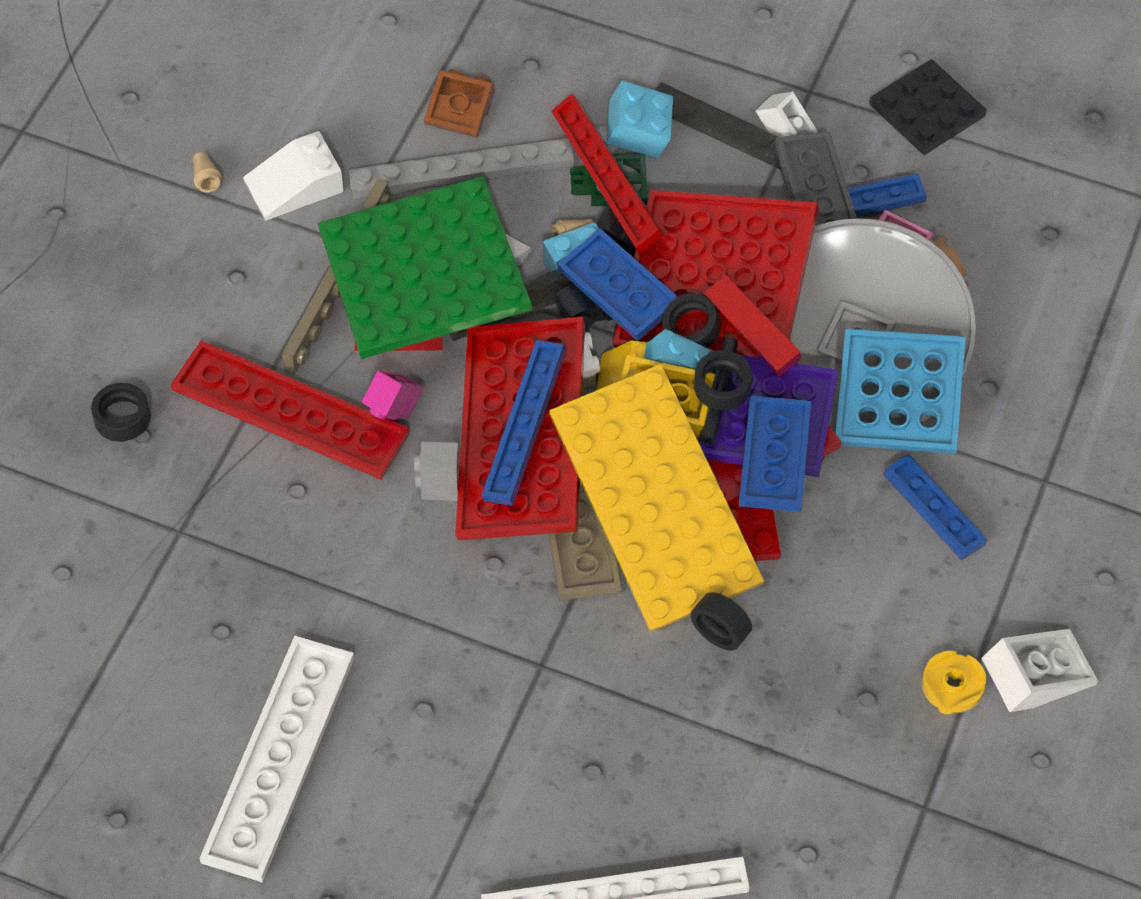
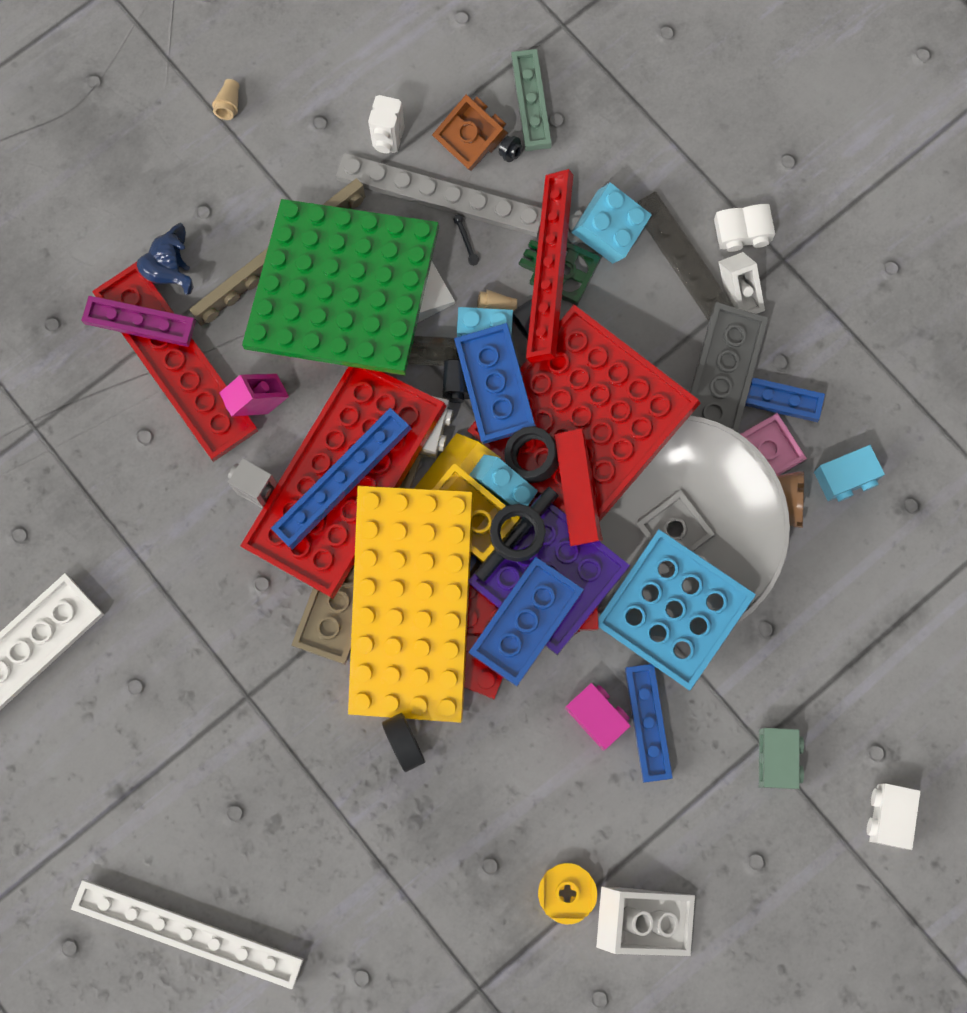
camera: 30 degrees right, 20 degrees up
black tyre [91,383,151,442] -> none
white slope [243,131,343,221] -> none
black plate [869,59,987,155] -> none
none -> magenta plate [81,296,196,347]
none -> dark blue piece [137,223,194,295]
none -> white brick [368,95,405,153]
none -> black hinge [453,214,479,266]
none -> black plate [499,136,522,162]
none -> sand green plate [511,49,552,151]
none -> dark pink brick [565,683,631,751]
none -> white brick [714,204,775,252]
none -> sand green brick [759,728,804,789]
none -> medium azure brick [814,445,885,502]

